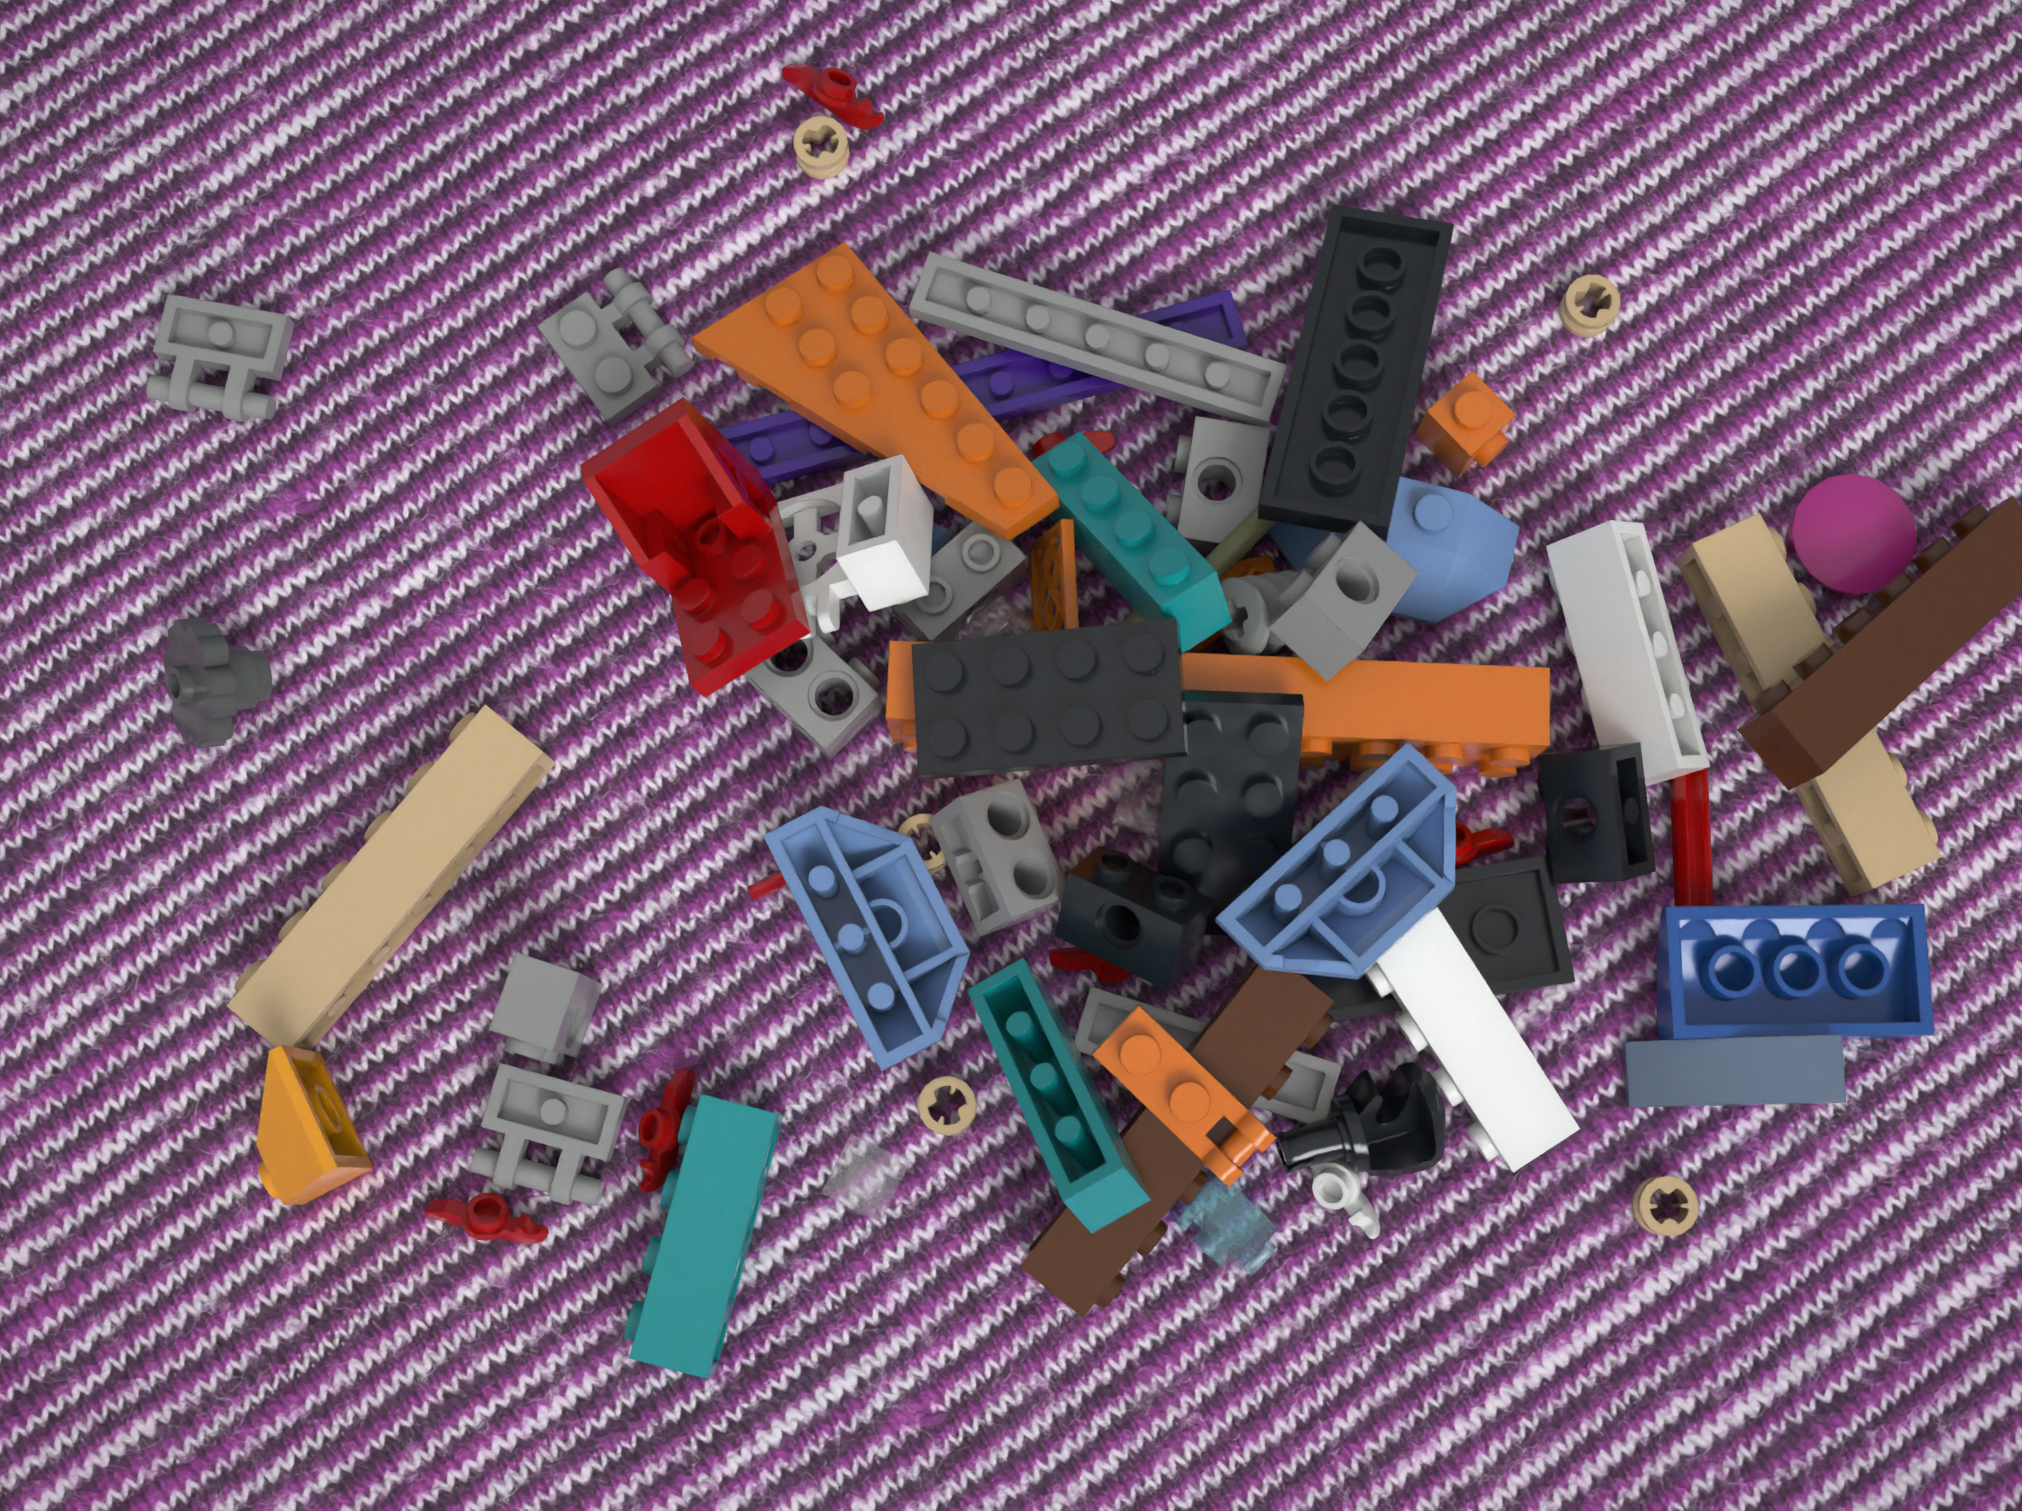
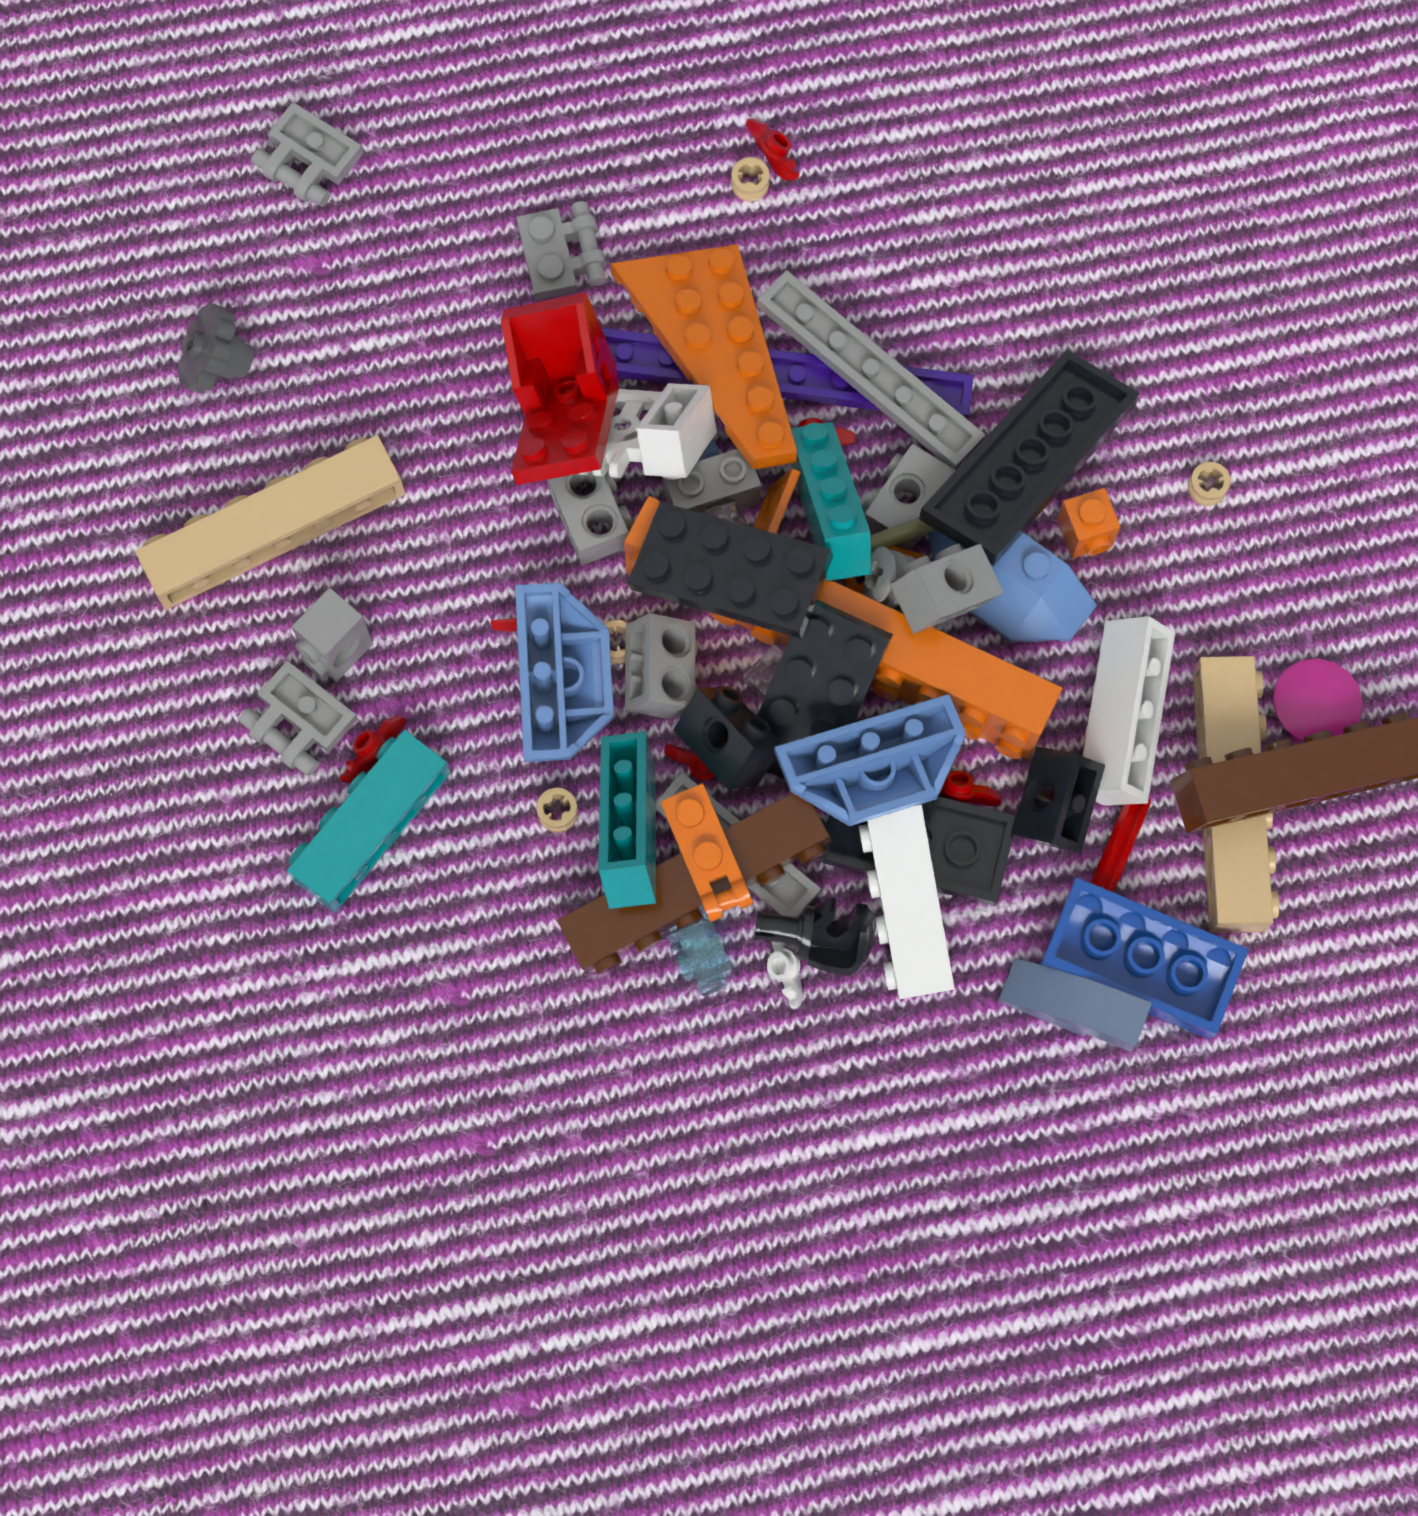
camera: 20 degrees right, 5 degrees down
light orange slope [256,1045,374,1205] -> none
red piece [424,1193,549,1245] -> none
clear plate [821,1133,910,1222] -> none
tan bush [1631,1176,1699,1236] -> none

